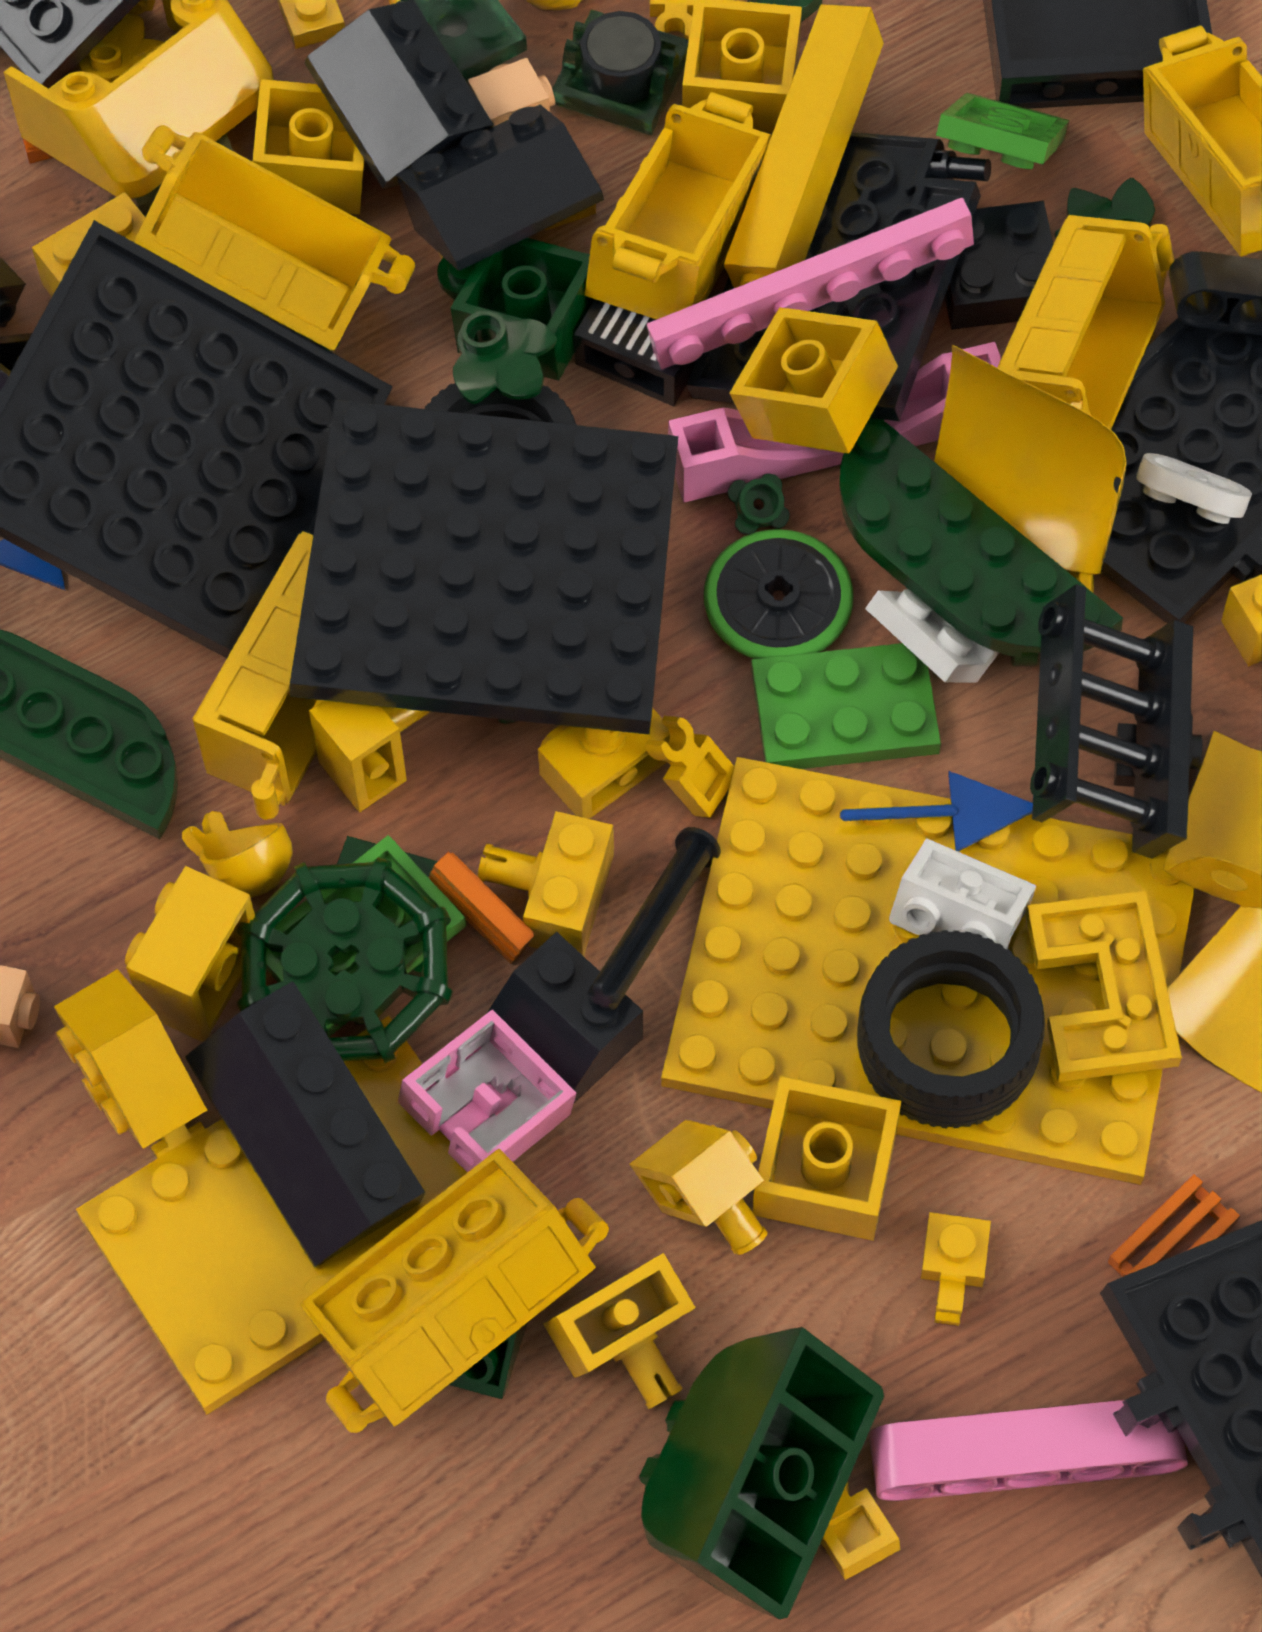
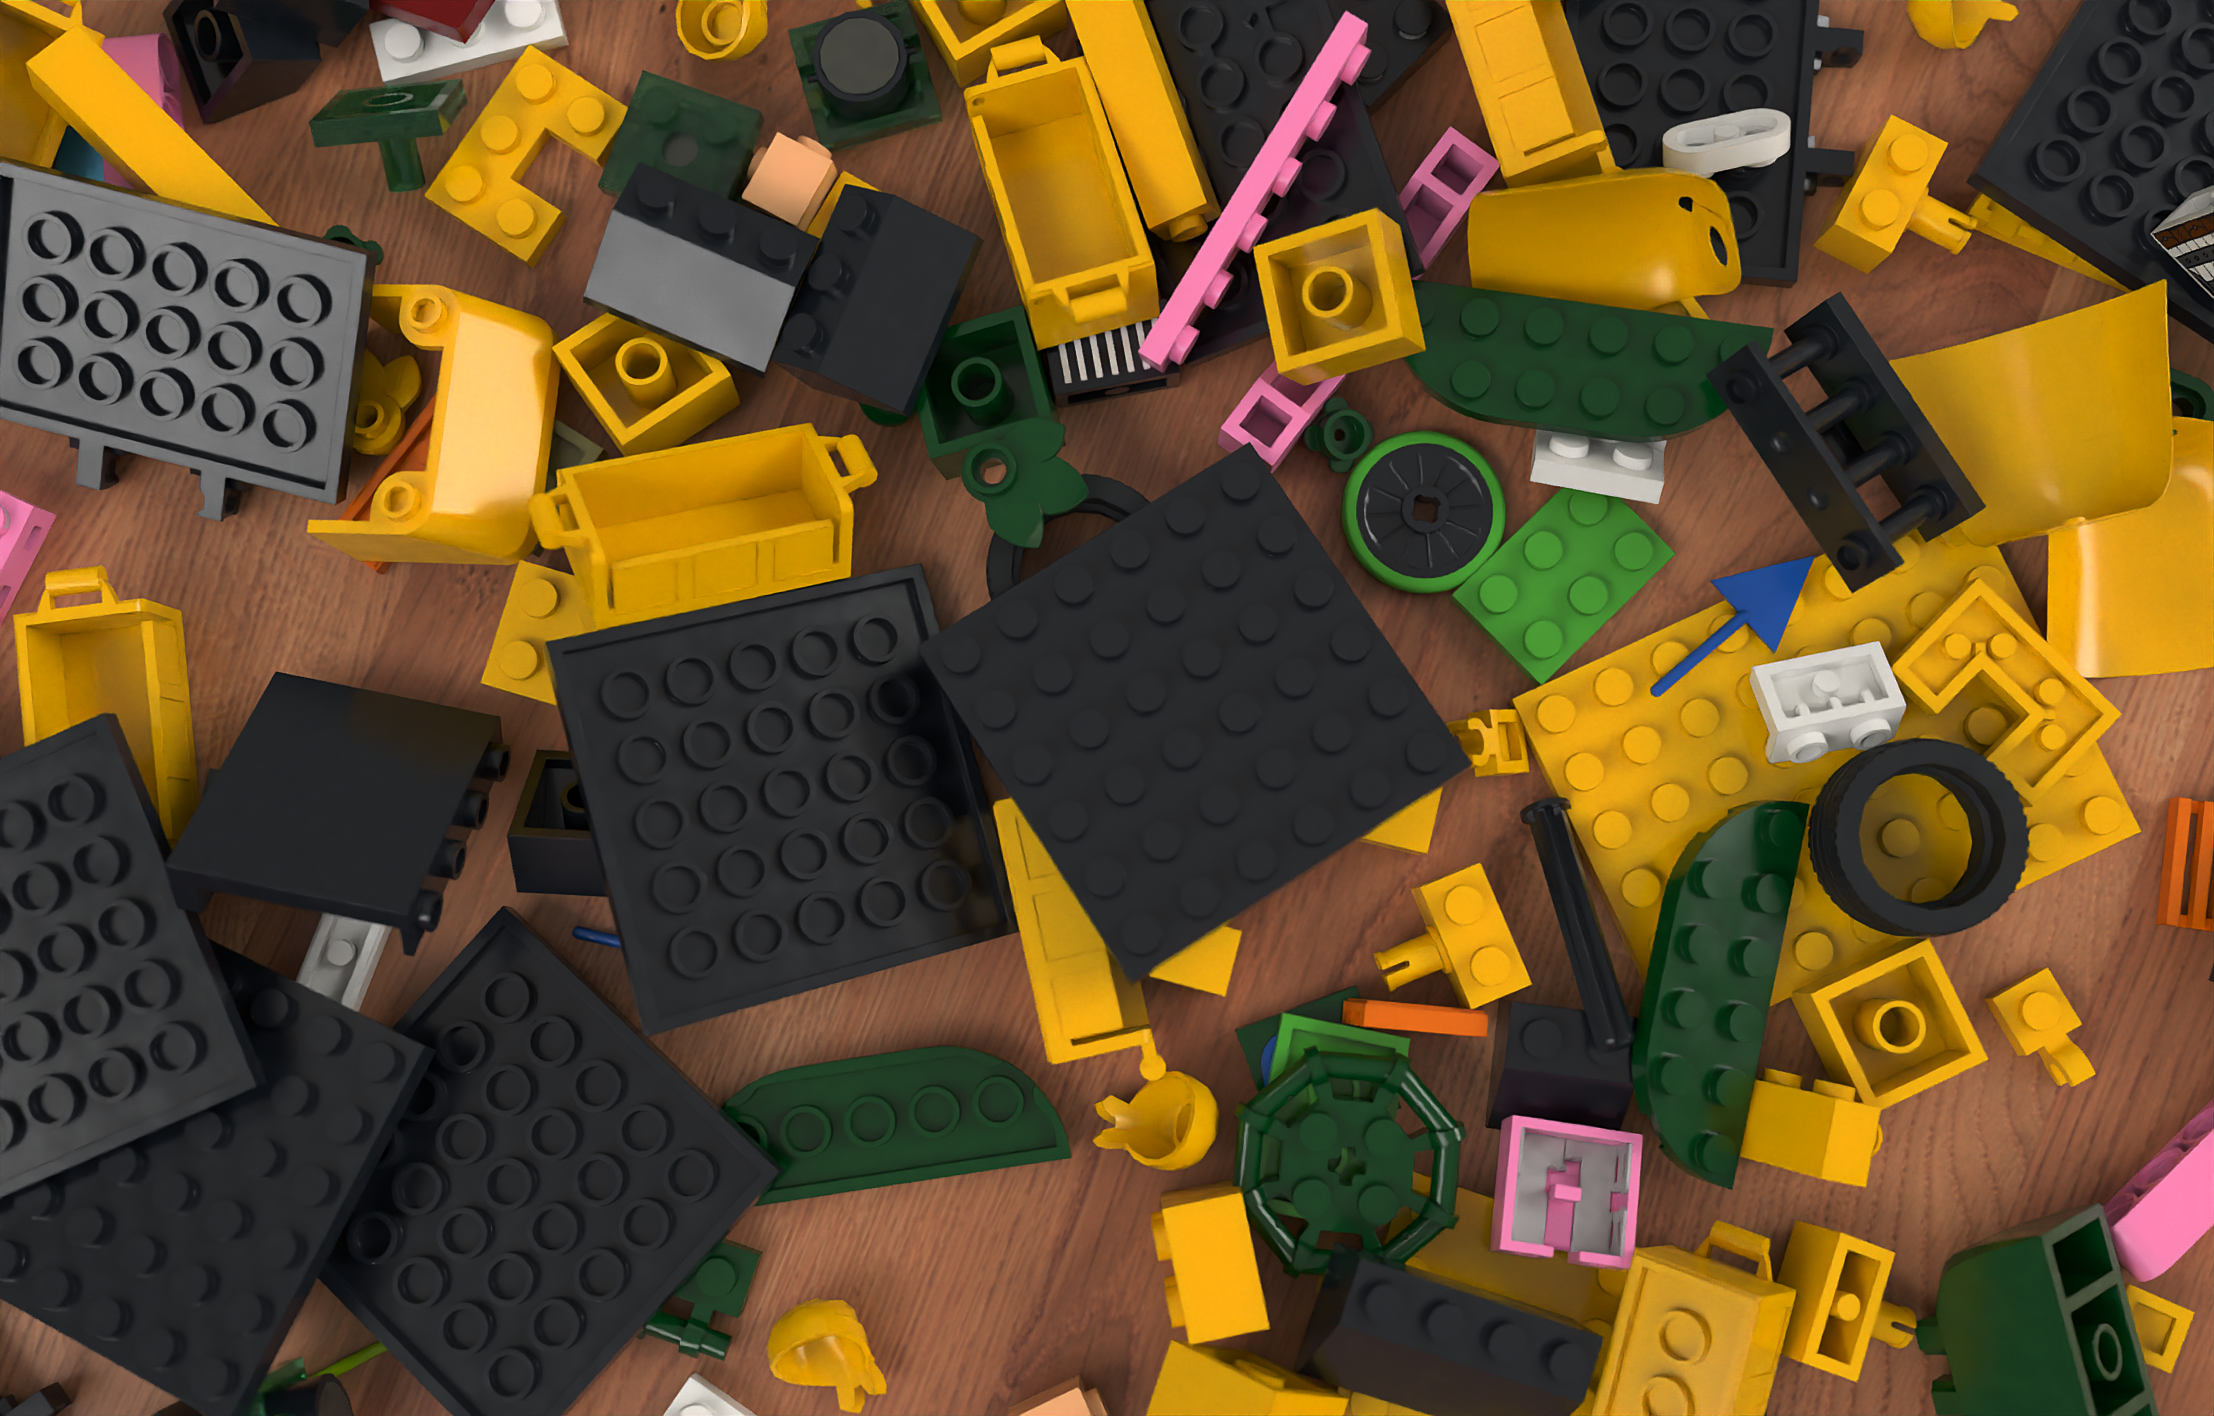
camera: 35 degrees left, 20 degrees up
none -> dark green plate [1632,800,1810,1190]

